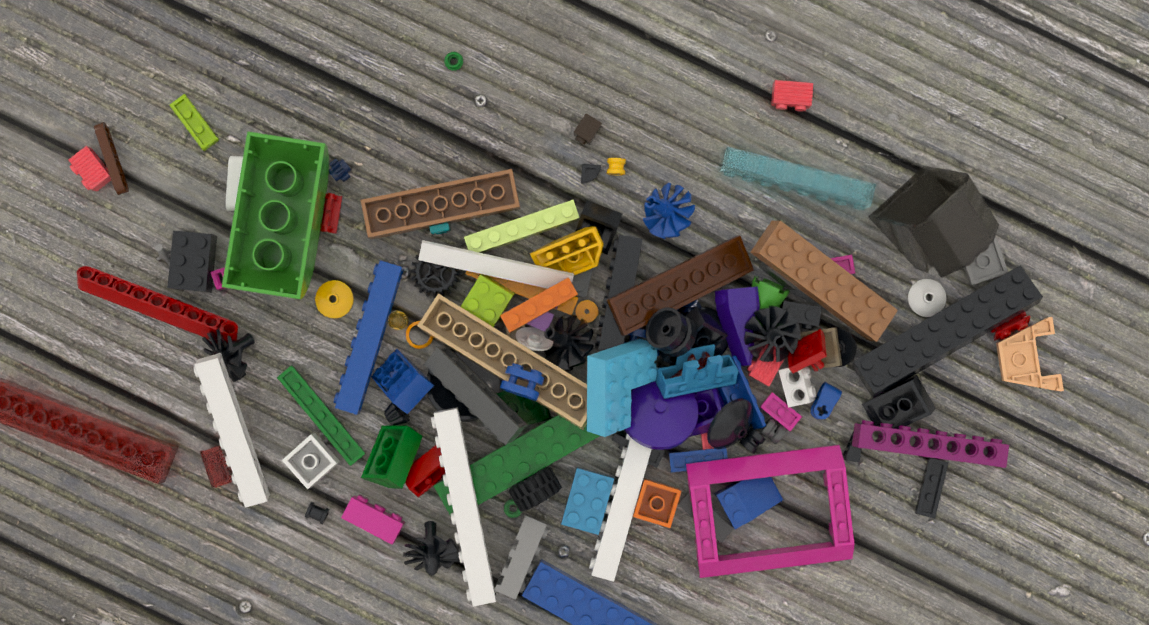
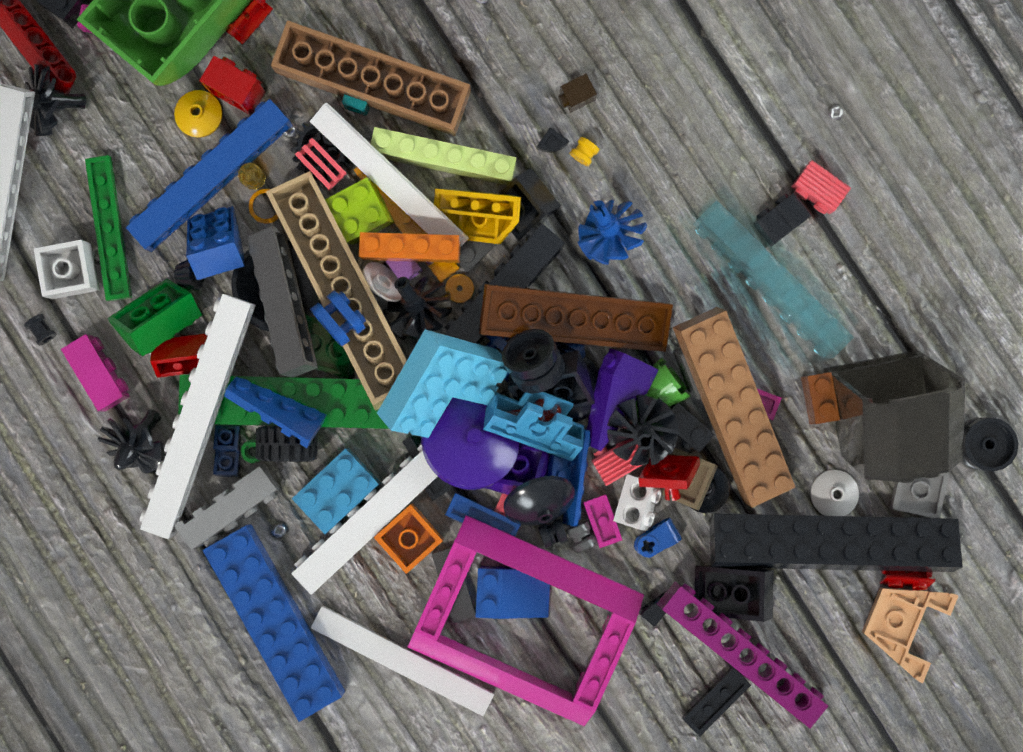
camera: 25 degrees right, 0 degrees up
none -> red brick [199,56,265,116]
none -> dark blue slope [213,425,241,477]
none -> blue wing [224,377,326,448]
none -> coral tile [295,138,347,191]
none -> white tile [311,606,494,716]
none -> black brick [753,193,812,247]
none -> dark orange brick [801,372,840,424]
none -> black wheel [953,418,1019,472]

